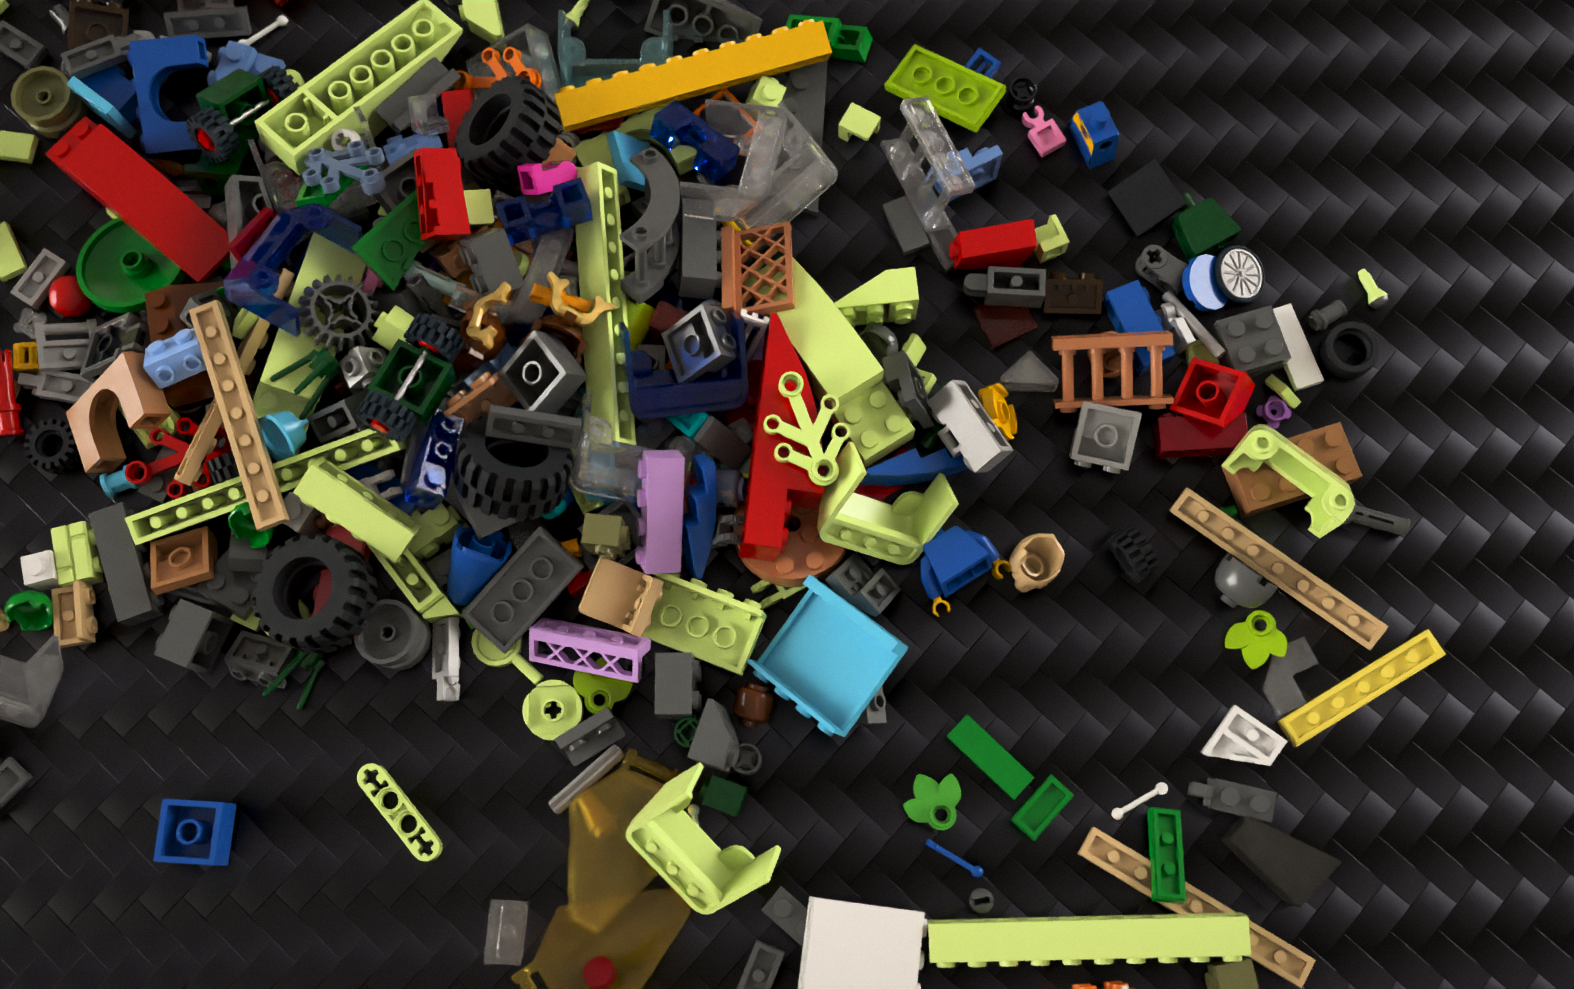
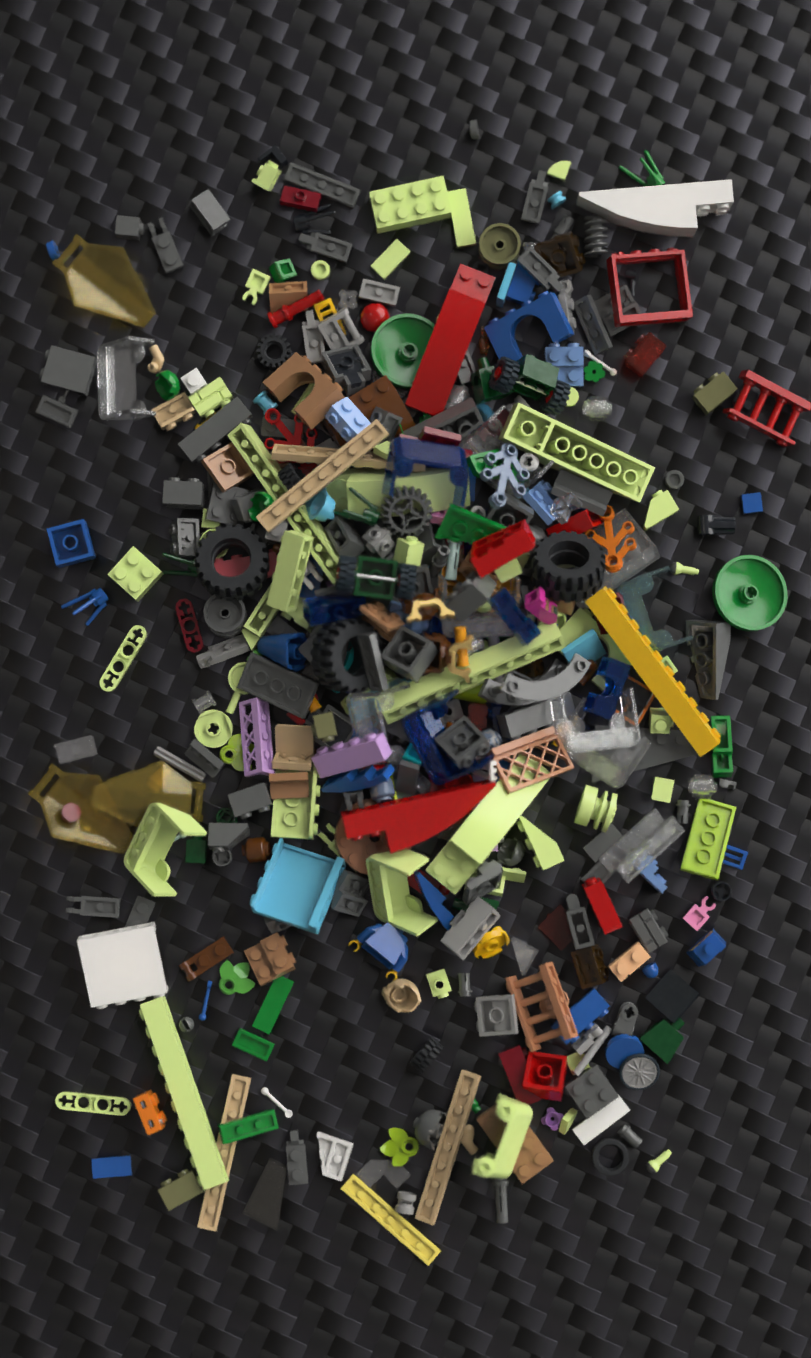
camera: 70 degrees right, 10 degrees up
yellowish green plant [763,371,850,486] -> none
yellowish green panel [1034,214,1070,263] -> none
none -> blue plant [61,588,109,626]
none -> yellowish green brick [108,546,164,602]
none -> dark red beam [175,599,204,653]
none -> reddish brown plate [179,936,234,982]
none -> clear bush [192,690,217,714]
none -> medium nougat plate [244,933,296,986]
none -> medium nougat panel [269,772,309,799]
none -> light grey wheel [395,1191,417,1215]
none -> yellowish green brick [426,968,452,999]
none -> dark grey pin [457,973,473,997]
none -> tan arm [461,1124,478,1155]
none -> medium azure bush [547,191,566,208]
none -> yellowish green wheel [574,785,617,833]
none -> clear head [582,396,612,421]
none -> green plant [584,361,605,383]
none -> light nougat brick [608,941,650,982]
none -> dark grey brick [627,908,669,953]
none -> blue hinge [642,962,659,978]
none -> dark grey pin [675,800,691,824]
none -> clear head [688,774,717,799]
none -> dark grey tile [717,779,737,790]

